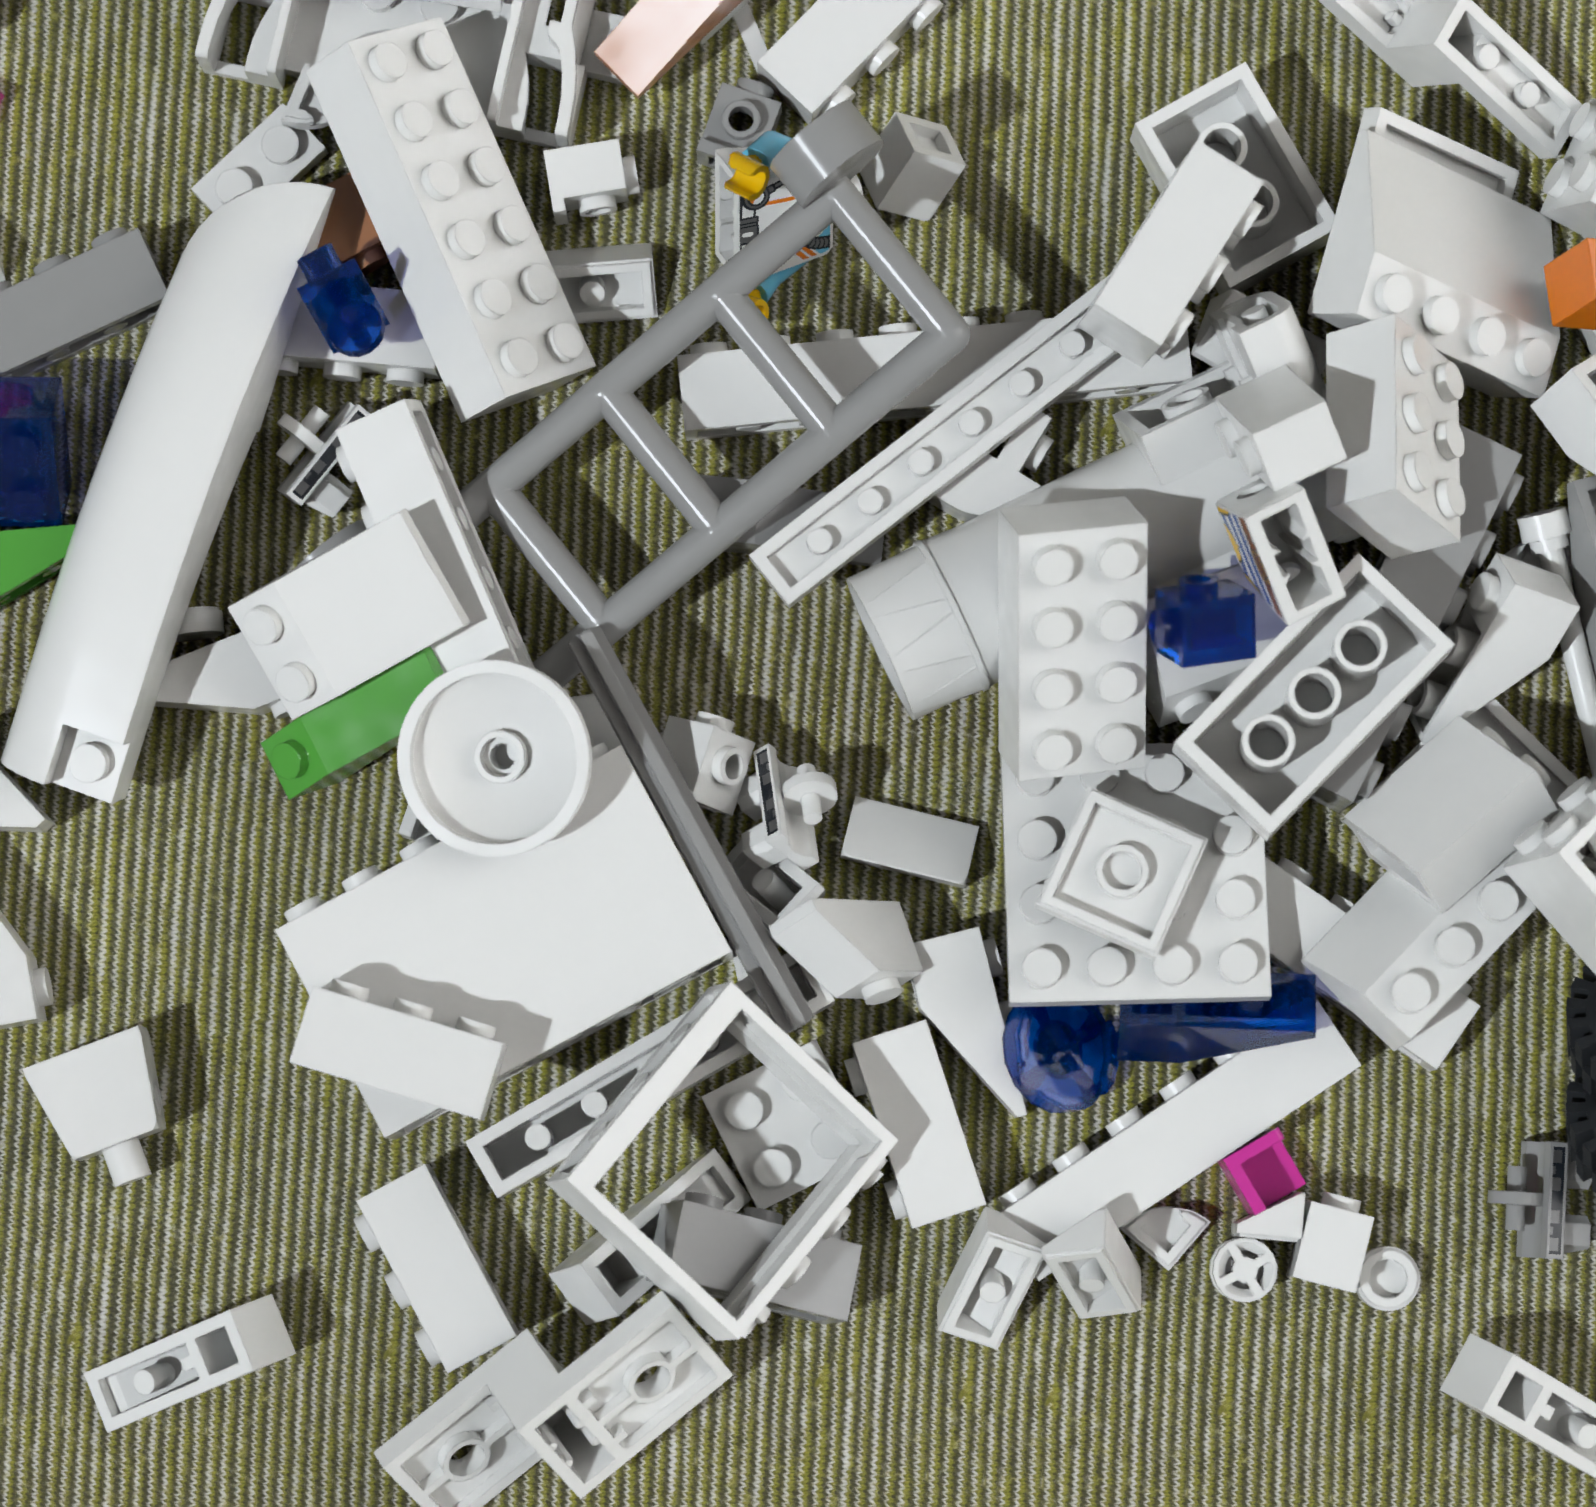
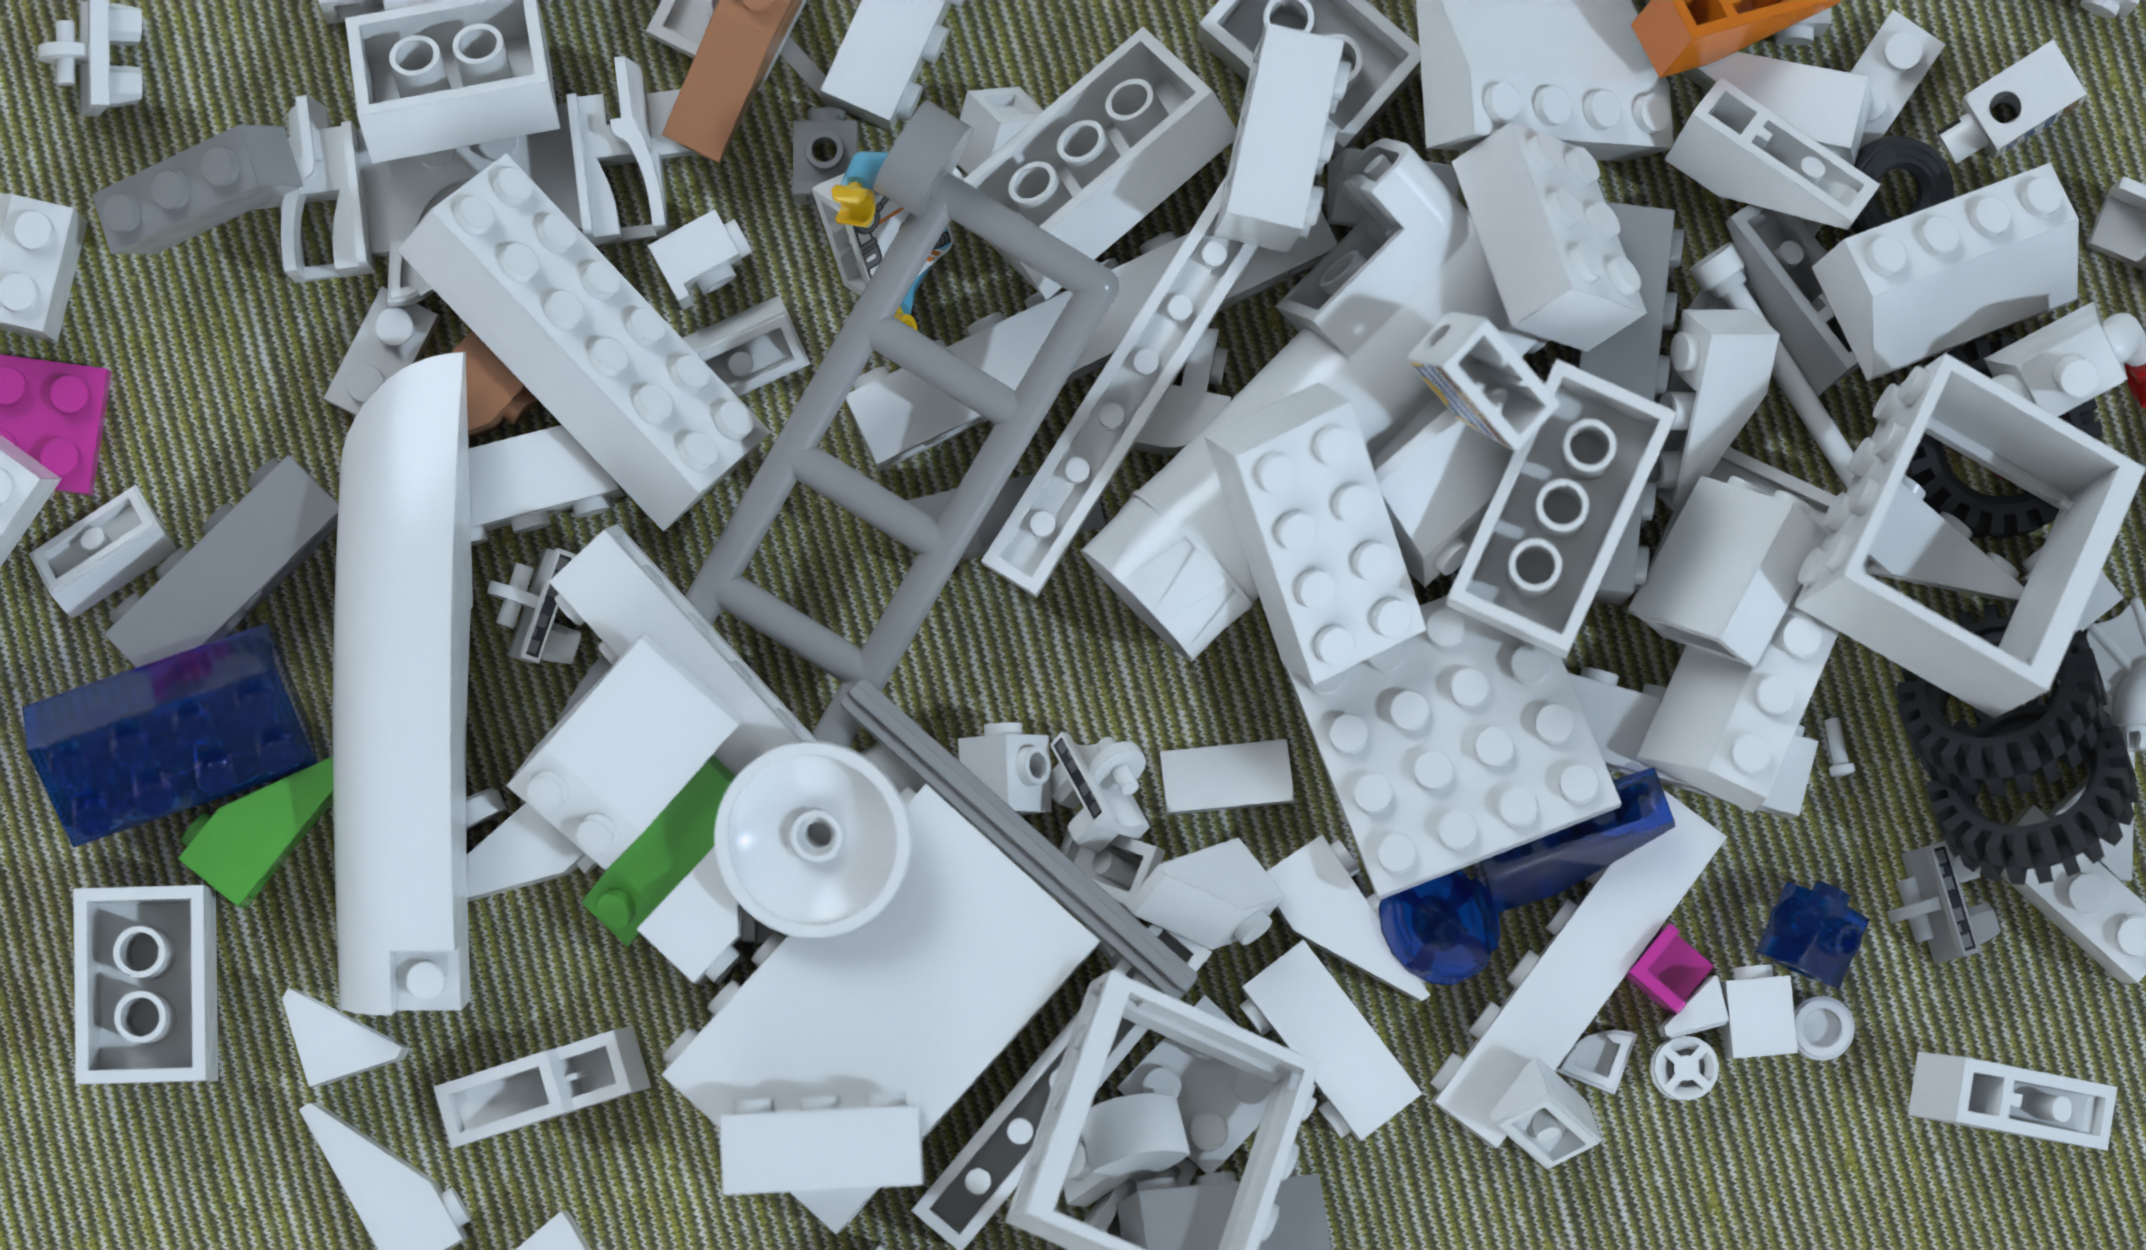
camera: 20 degrees left, 0 degrees up
clear blue hips [297,243,390,357] -> none
white slope [937,1206,1045,1350] -> none
white plate [1035,786,1209,961] -> none
clear blue brick [1149,574,1256,668] -> none
white brick [1214,365,1347,492] -> none
none -> white slope [433,1026,651,1149]
none -> white slope [637,846,745,986]
none -> white brick [963,27,1237,300]
none -> white brick [1063,1093,1191,1208]
none -> clear blue brick [1755,880,1870,990]
none -> white piece [1824,717,1855,777]

